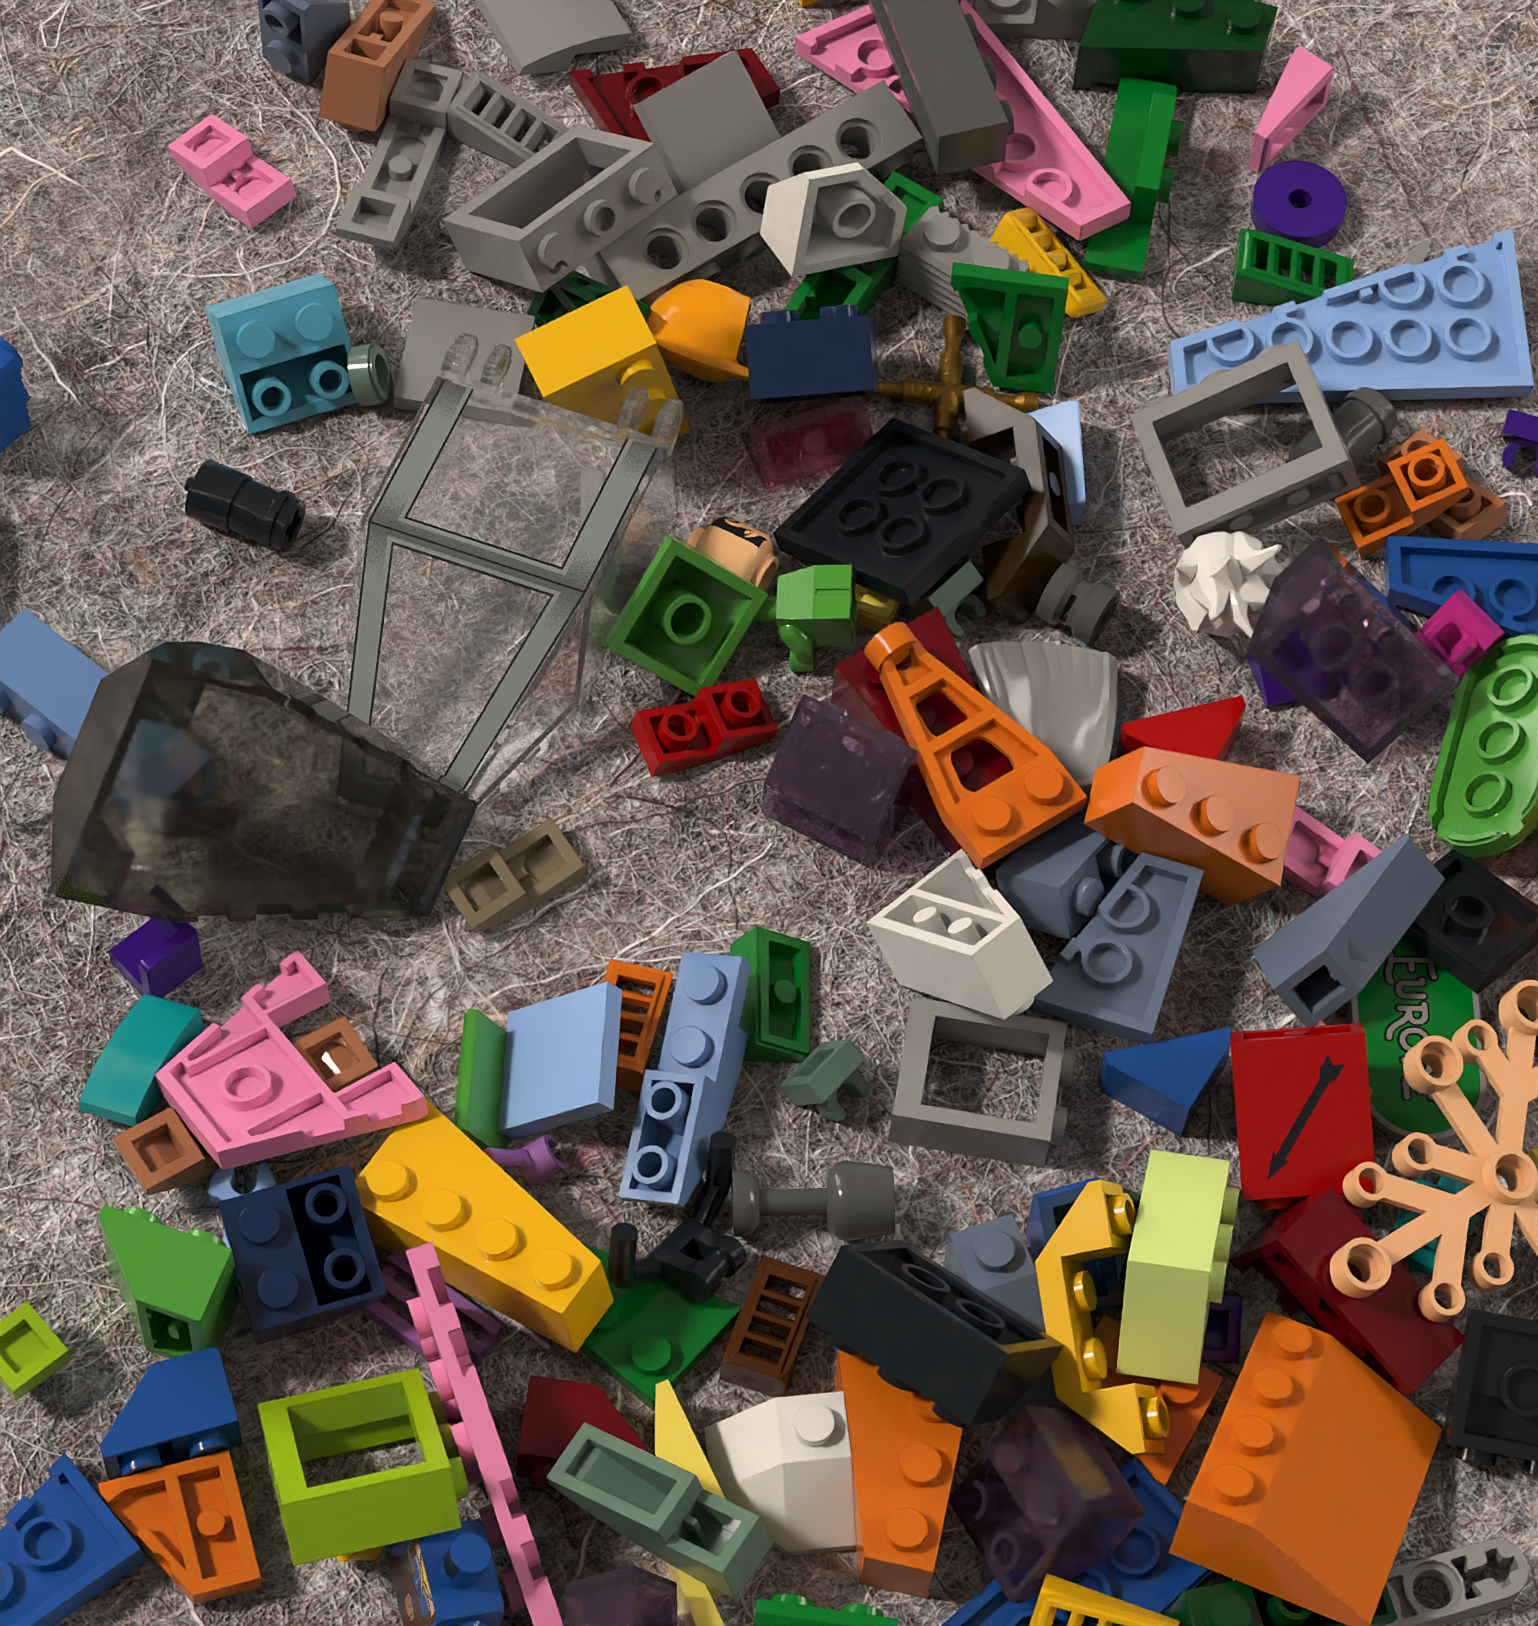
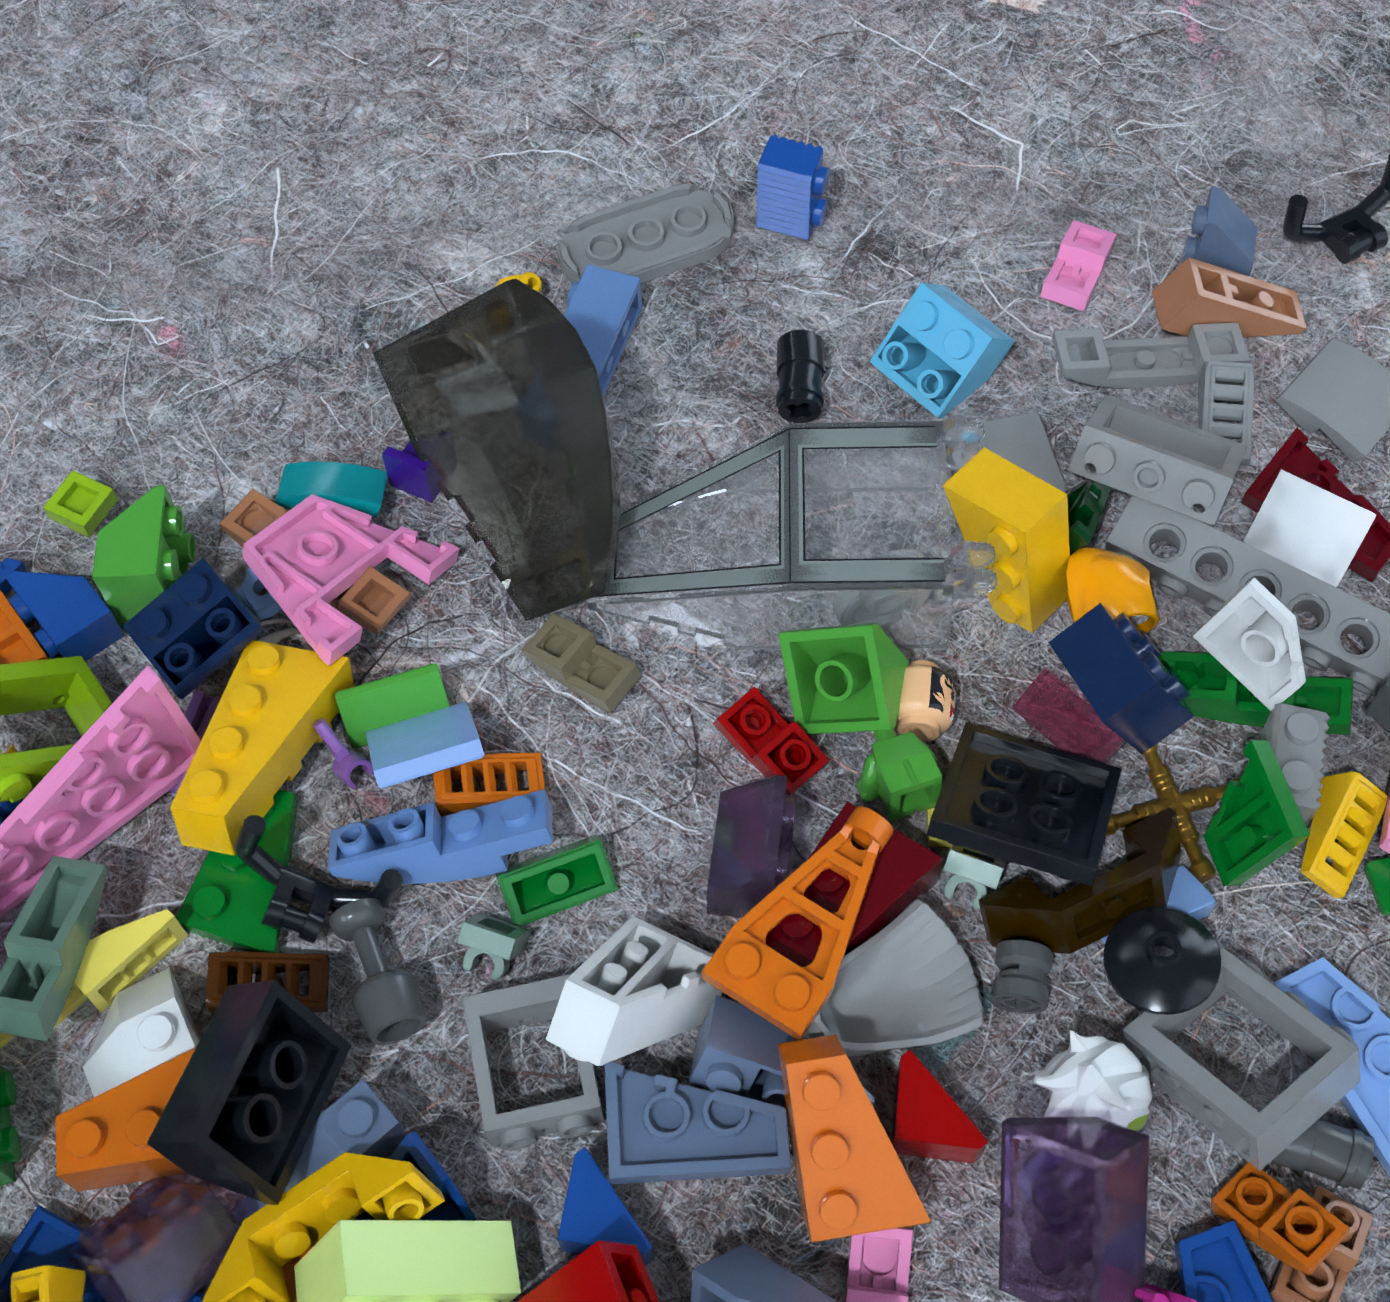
camera: 75 degrees right, 0 degrees up
sand green tile [347,343,392,407] -> none
dark red slope [517,1375,650,1490] -> none
none -> black dish [1103,907,1221,1015]

